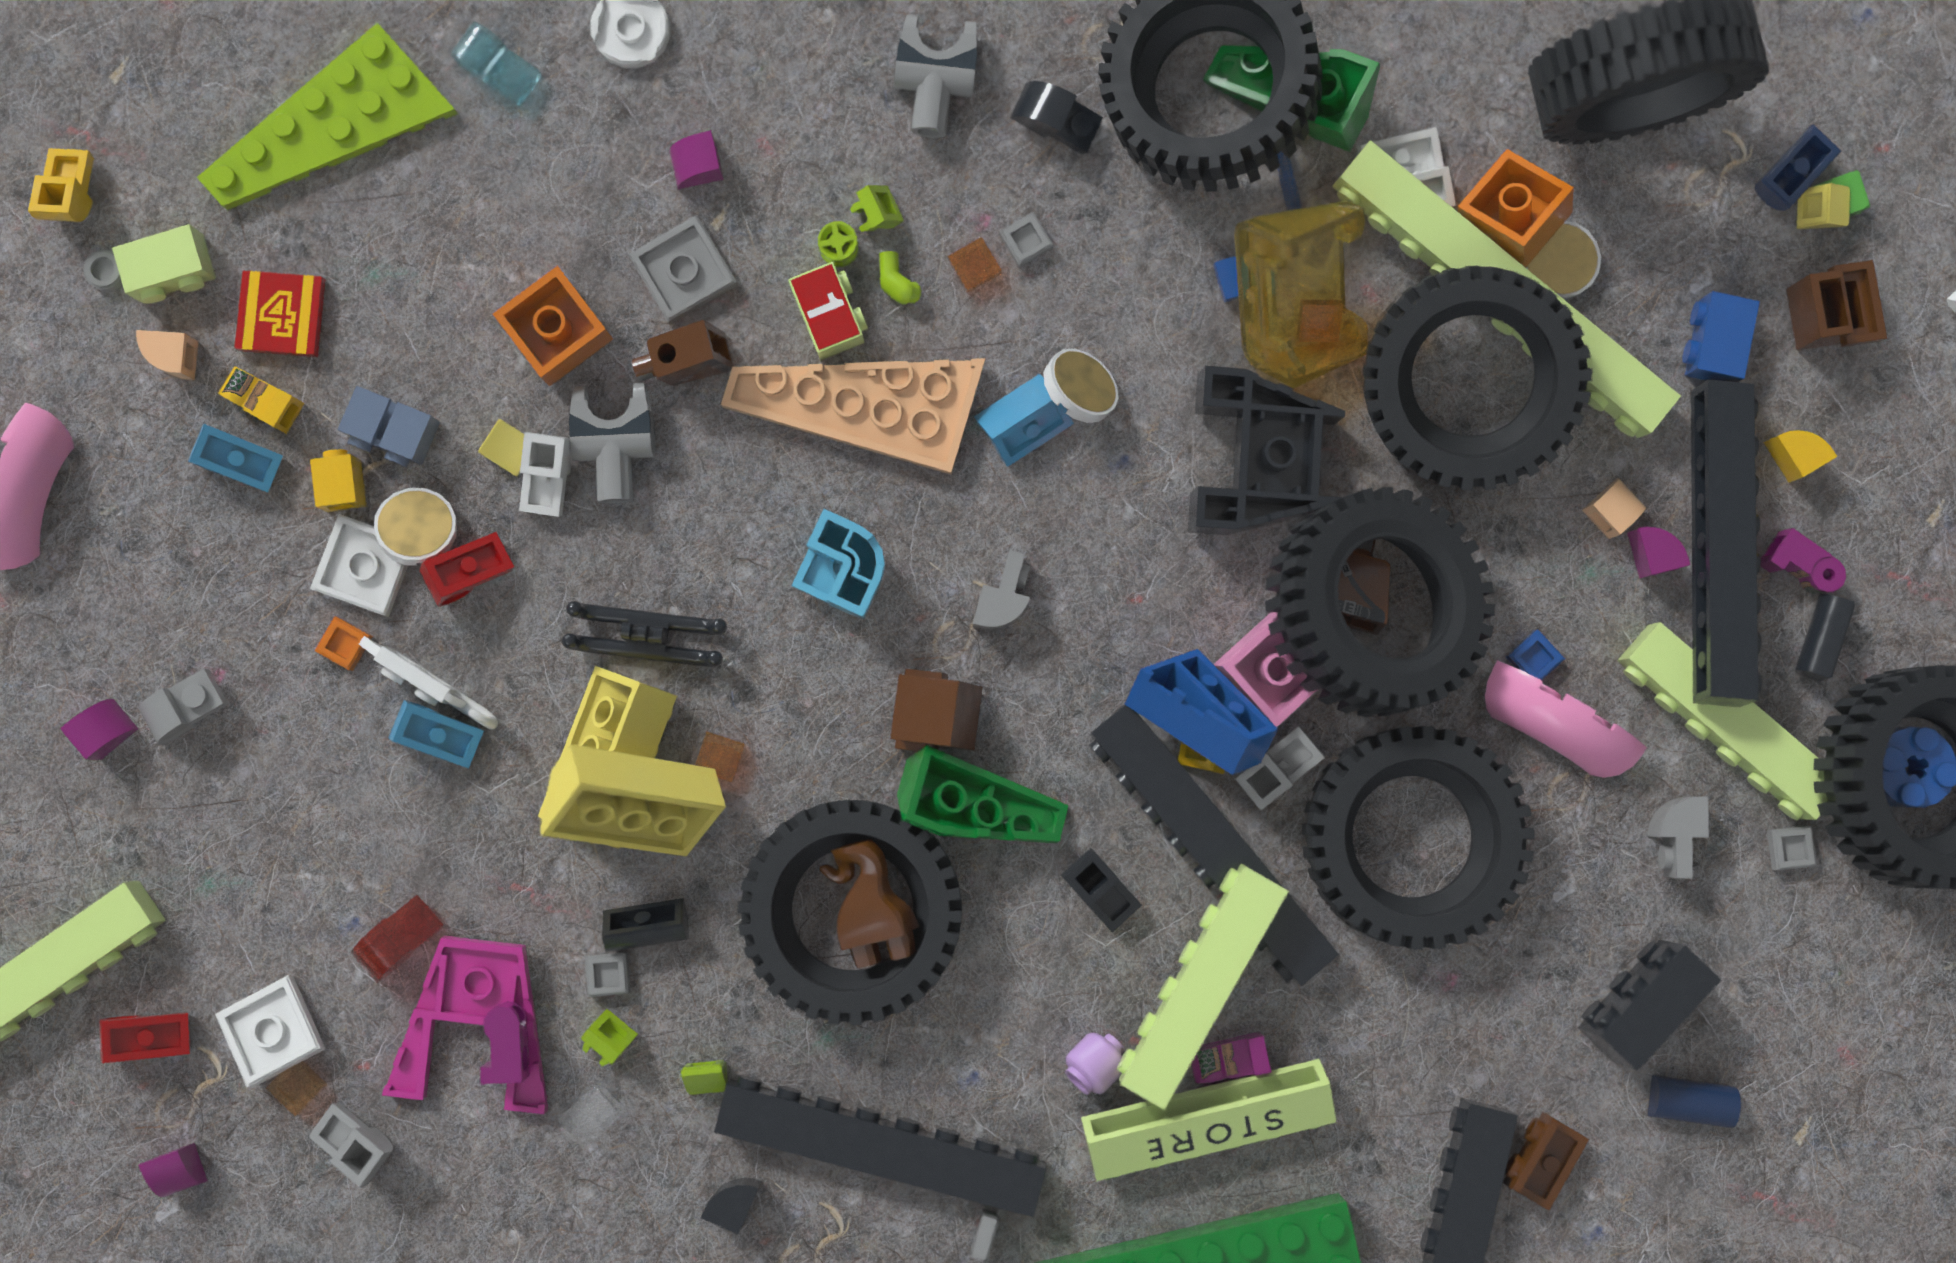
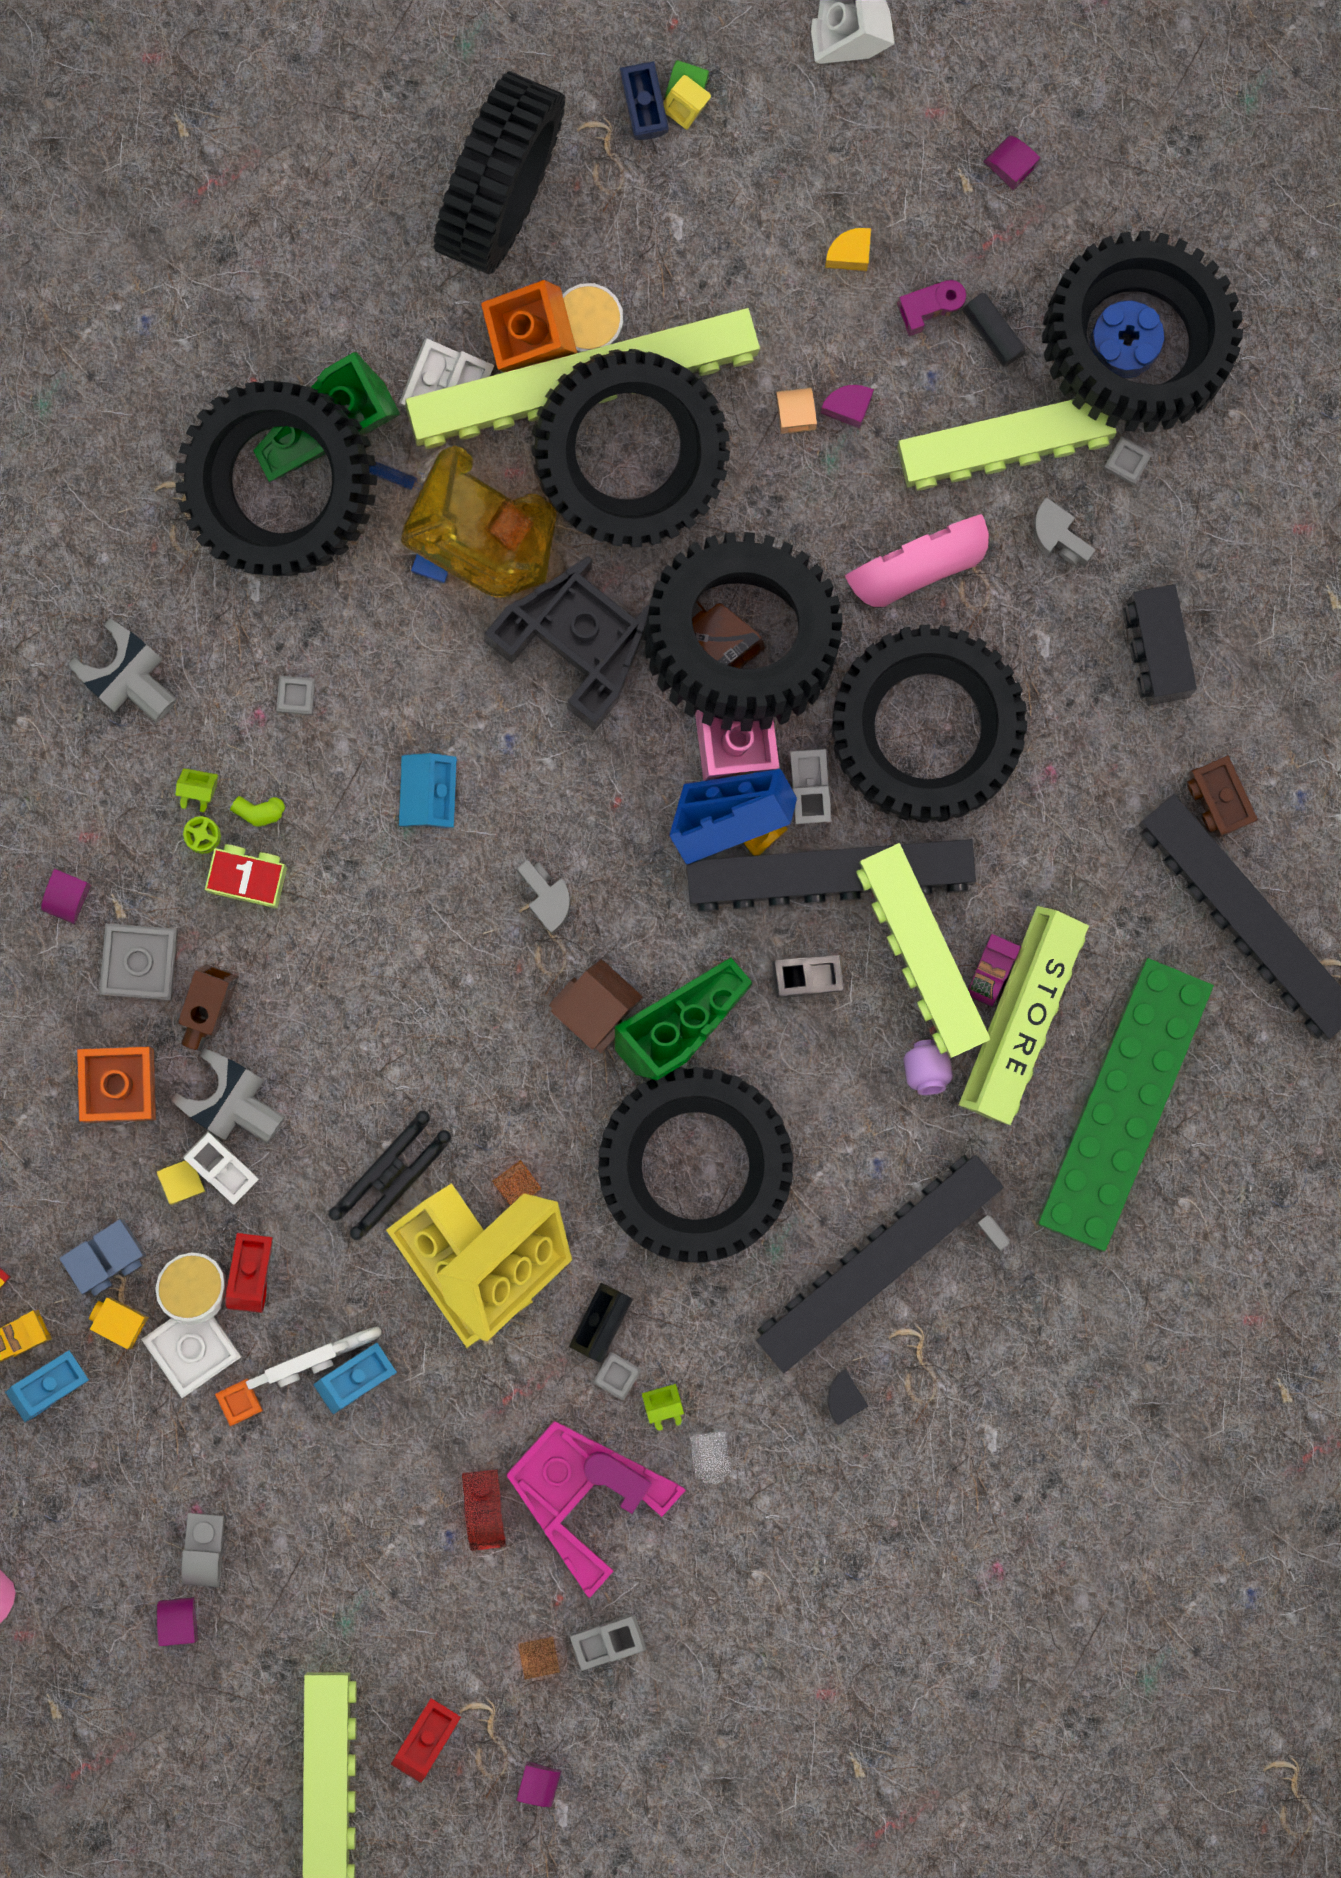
camera: 50 degrees left, 0 degrees up
white tile [215,975,326,1088] -> none
lime slope [680,1060,728,1095] -> none
light nougat wing [721,358,985,475] -> none
medium azure brick [791,509,885,619] -> none
reddish brown hips [819,838,919,969] -> none
clear orange tile [947,237,1002,293] -> none
black brick [1010,81,1104,155] -> none
pearl gold tile [1043,349,1119,423] -> none
blue tile [1506,629,1565,680] -> none
dark blue brick [1647,1075,1741,1128] -> none
blue brick [1682,291,1760,382] -> none
black brick [1691,379,1762,707] -> none
reddish brown plate [1786,260,1887,350] -> none

